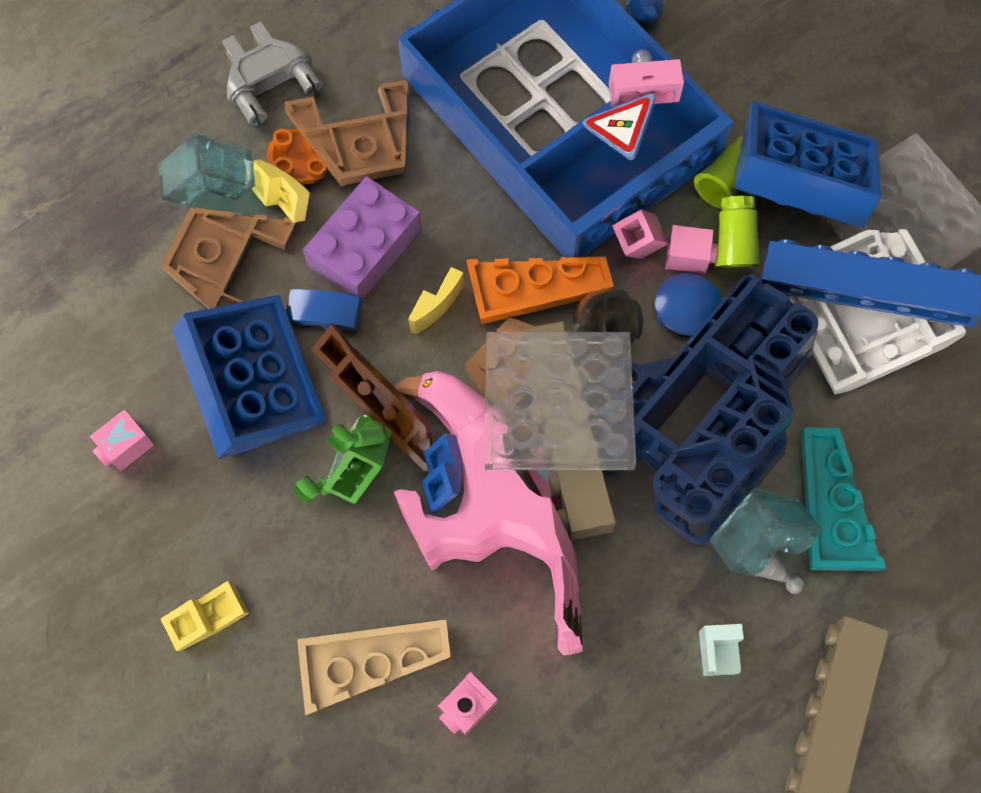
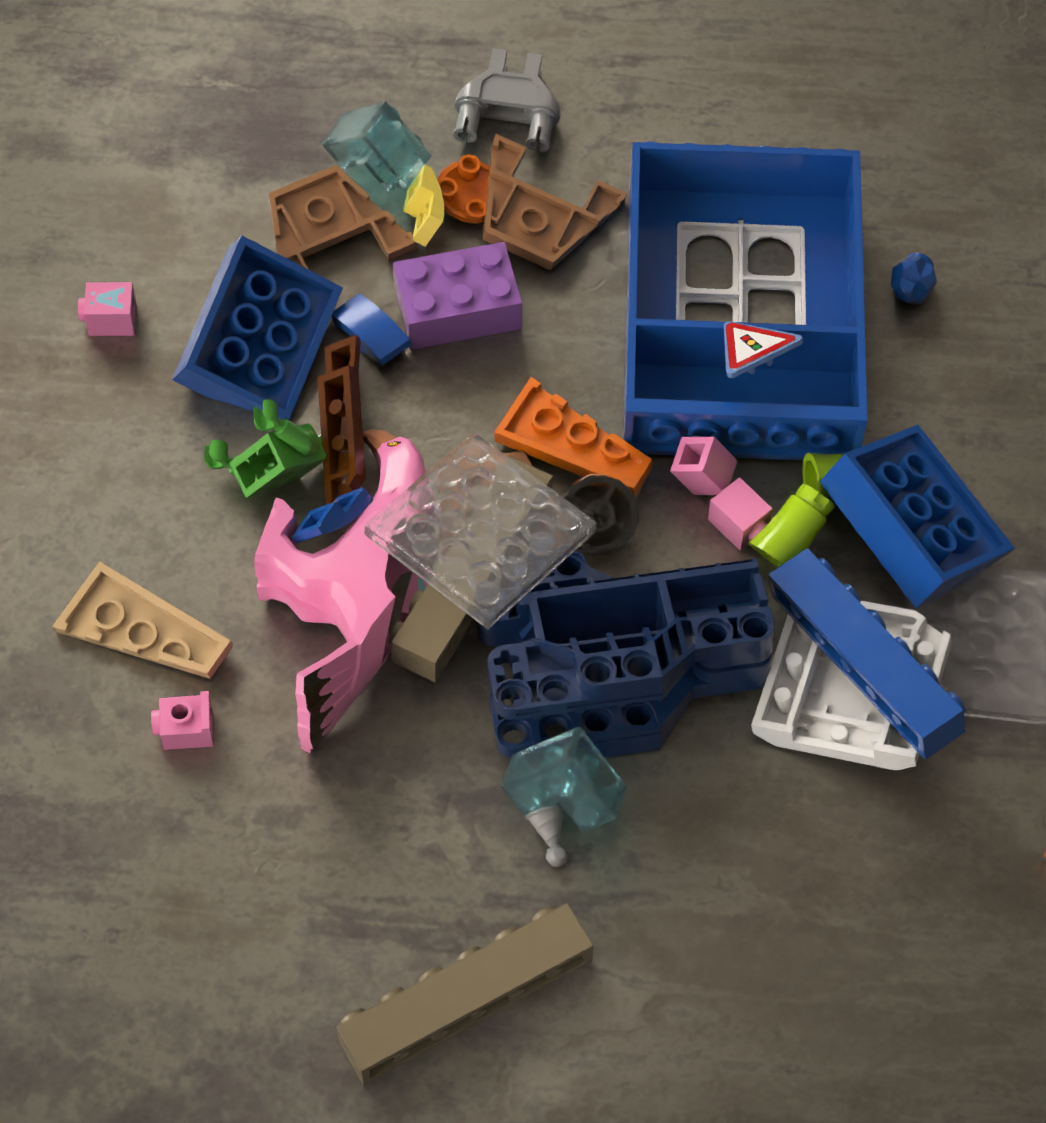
camera: 40 degrees right, 10 degrees down
light yellow slope [161,581,249,651] -> none
light yellow slope [408,267,464,334] -> none
bright pink piece [609,49,684,107] -> none
blue dish [655,273,722,336] -> none
light aqua panel [699,624,744,676] -> none
teal wing [801,428,886,571] -> none

